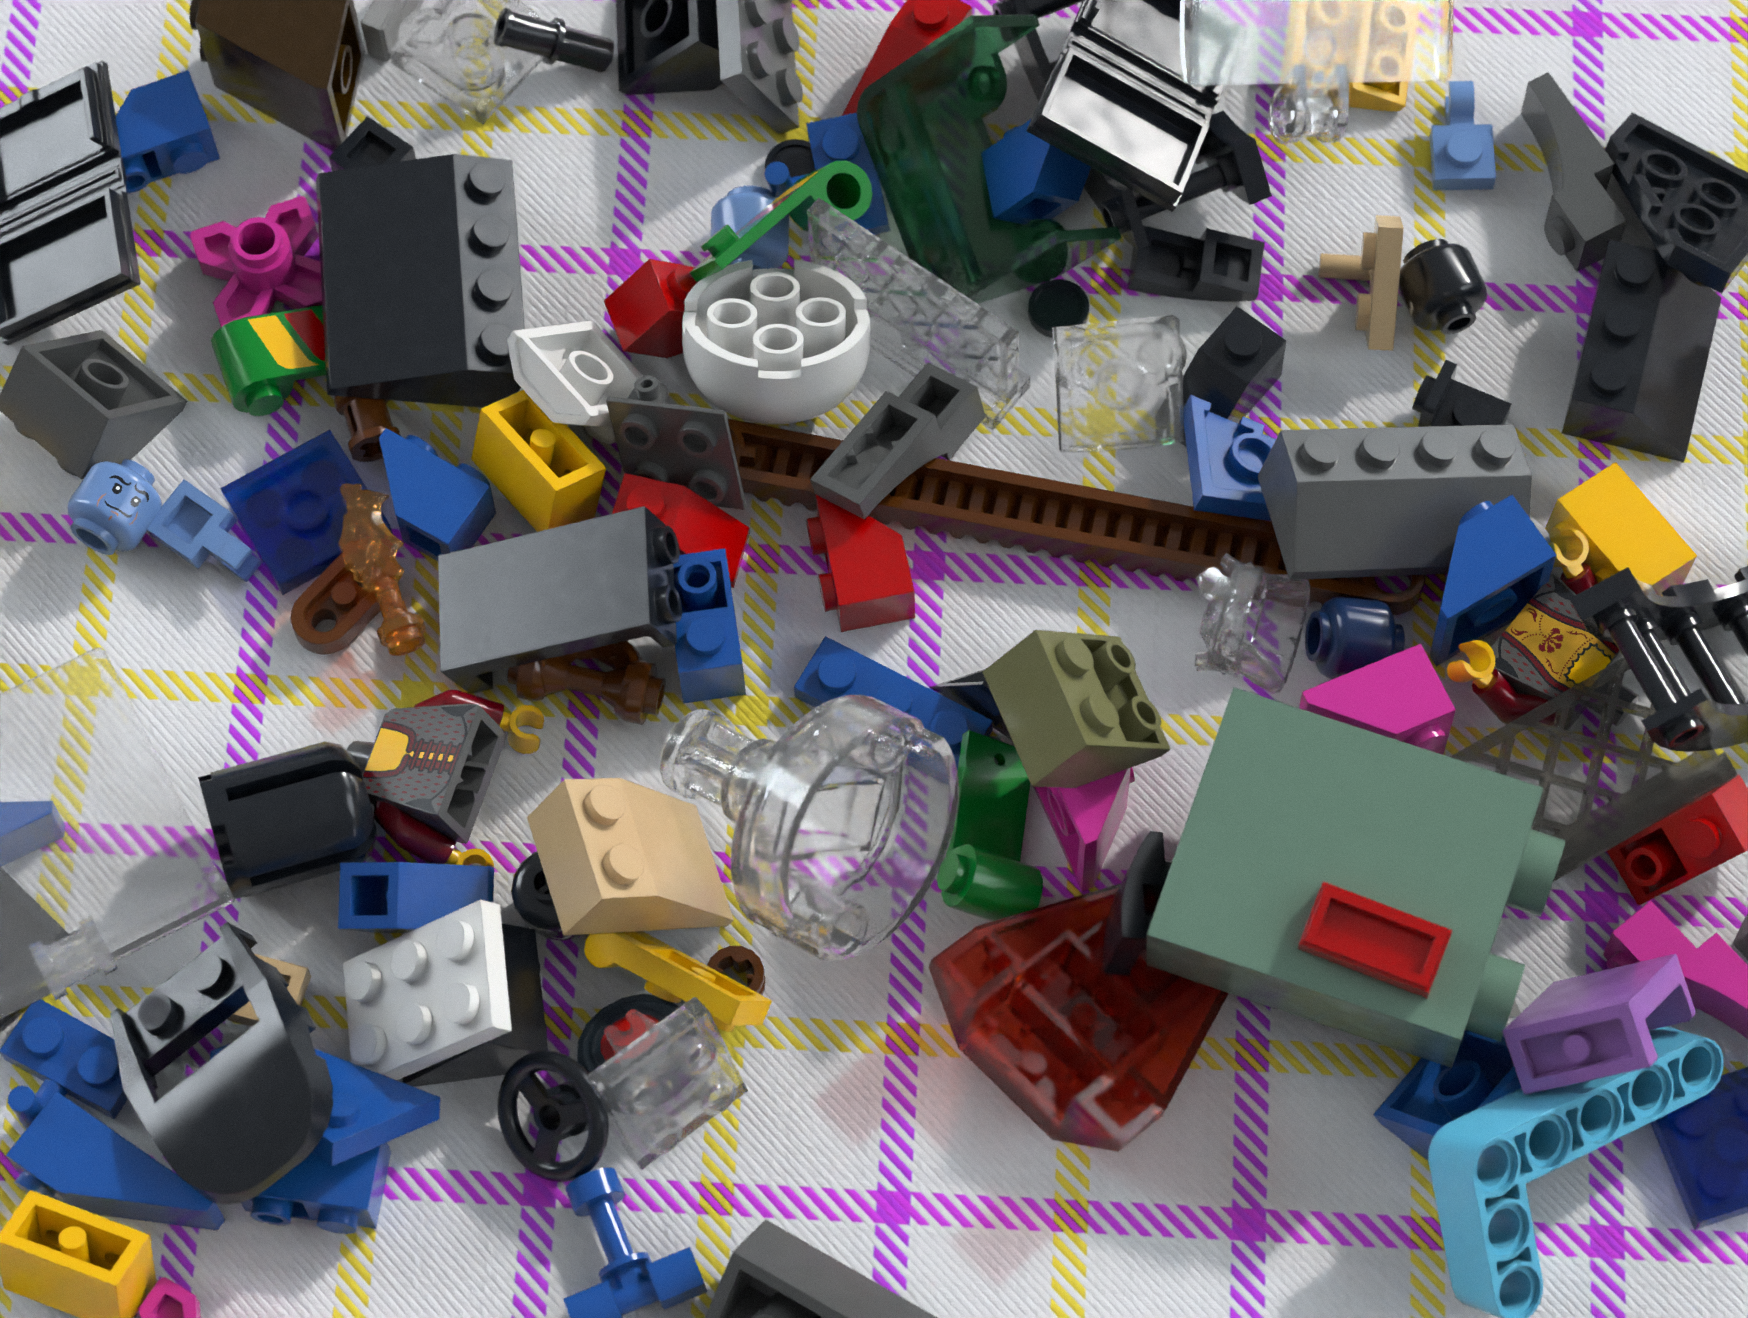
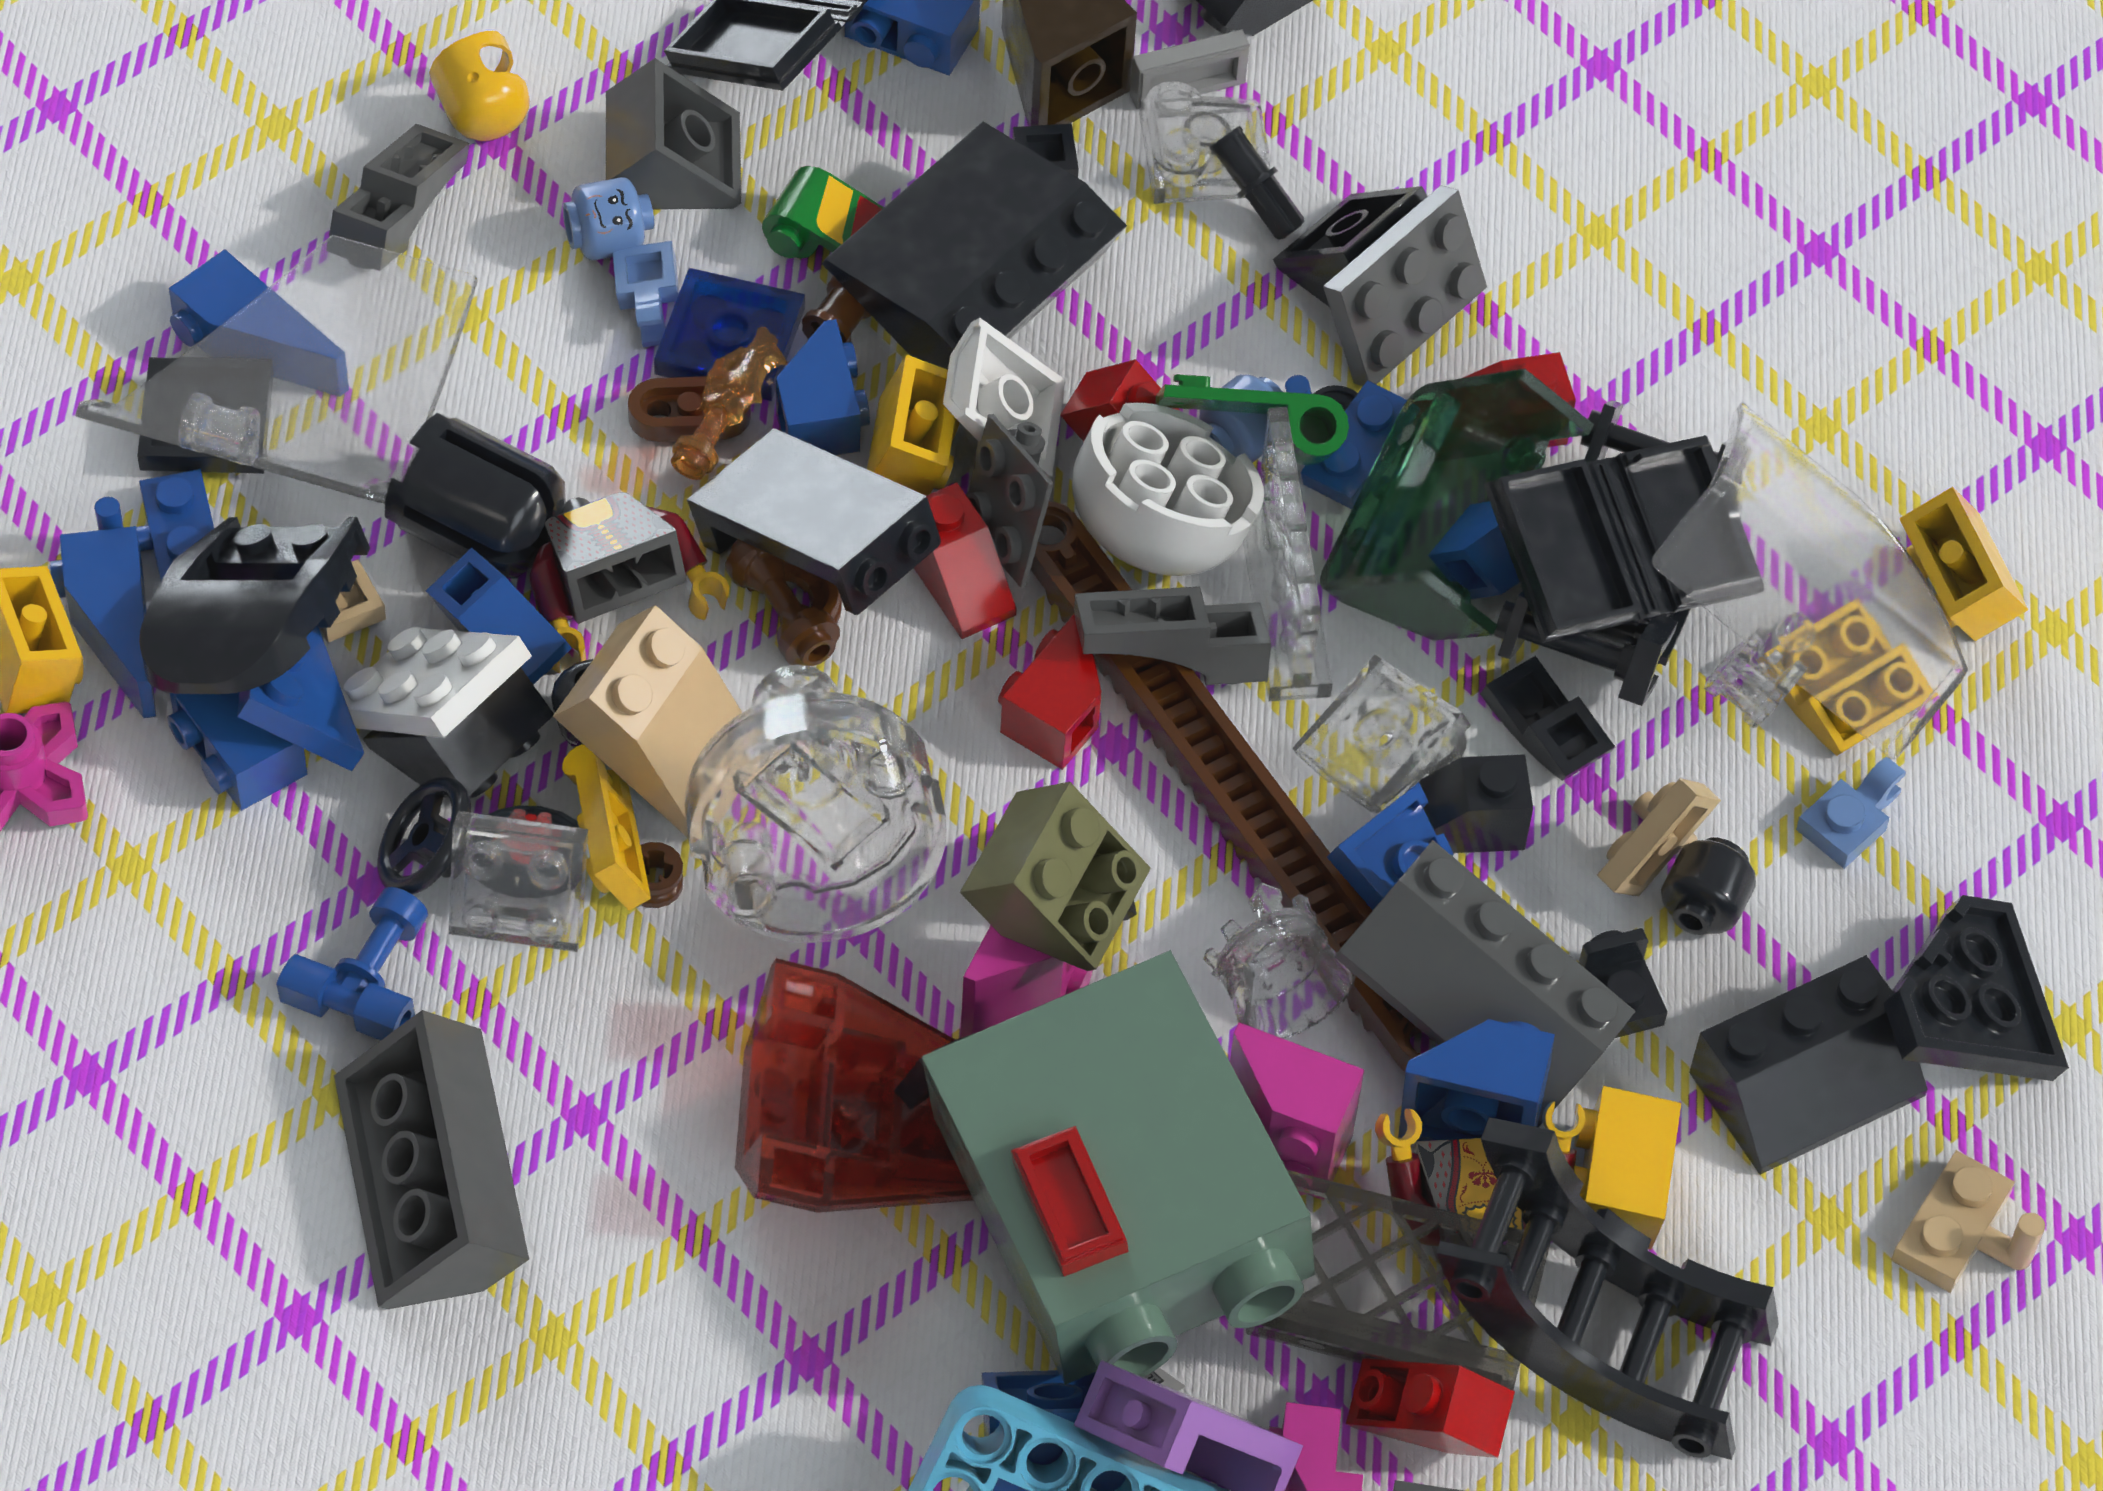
camera: 40 degrees right, 10 degrees down
dark pink plant [190,196,322,327] -> none
blue slope [674,548,746,704] -> none
blue plate [794,636,993,779] -> none
green door [937,730,1043,929] -> none
black piece [1028,279,1089,339] -> none
dark blue head [1305,596,1405,679] -> none
dark grey slope [1521,72,1627,272] -> none

